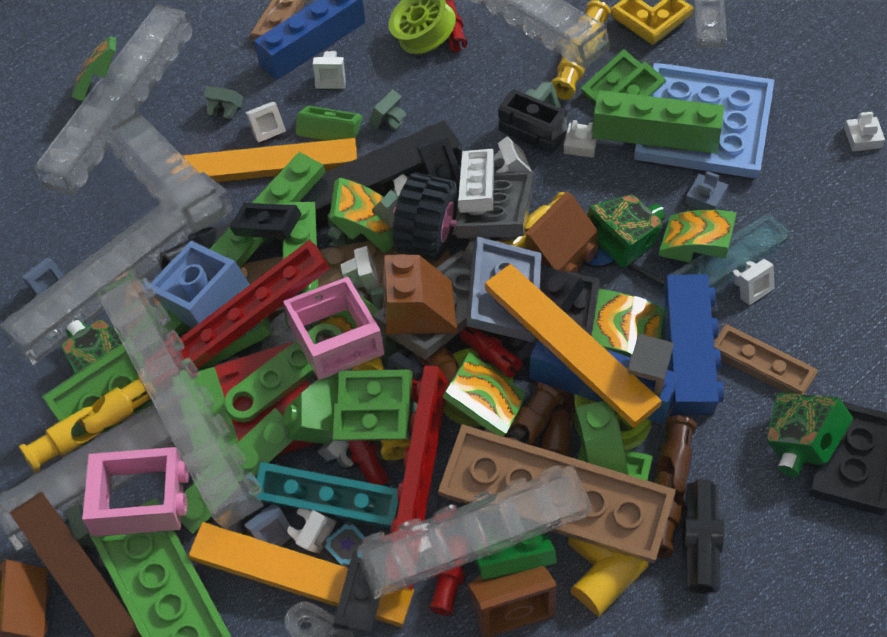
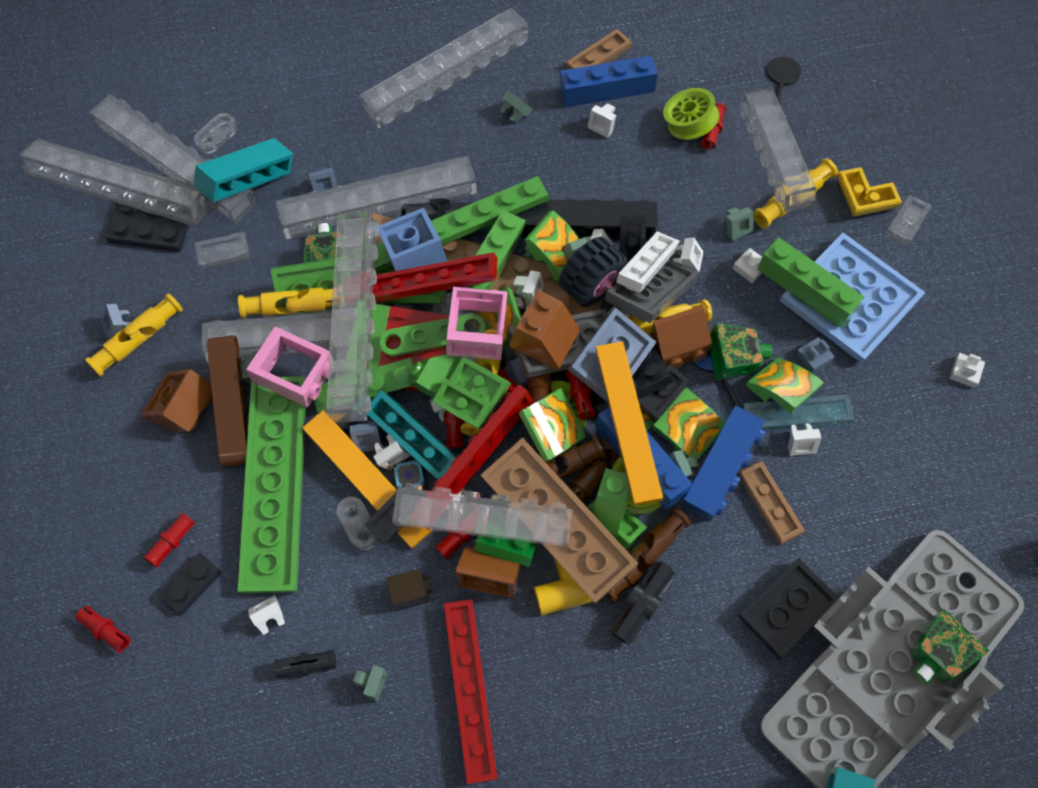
camera: 25 degrees right, 10 degrees up
bright green slope [72,36,116,101] -> none
clear brick [107,112,227,234] -> none
light orange tile [173,138,357,187] -> none
black plate [229,203,302,239] -> none
white tile [245,102,286,143] -> none
bright green slope [296,105,363,141] -> none
sand green tile [369,89,407,131] -> none
black brick [498,89,567,153] -> none
bright green slope [581,49,666,105] -> none
dark grey panel [628,334,674,397] -> none
green torso [767,392,853,477] -> none

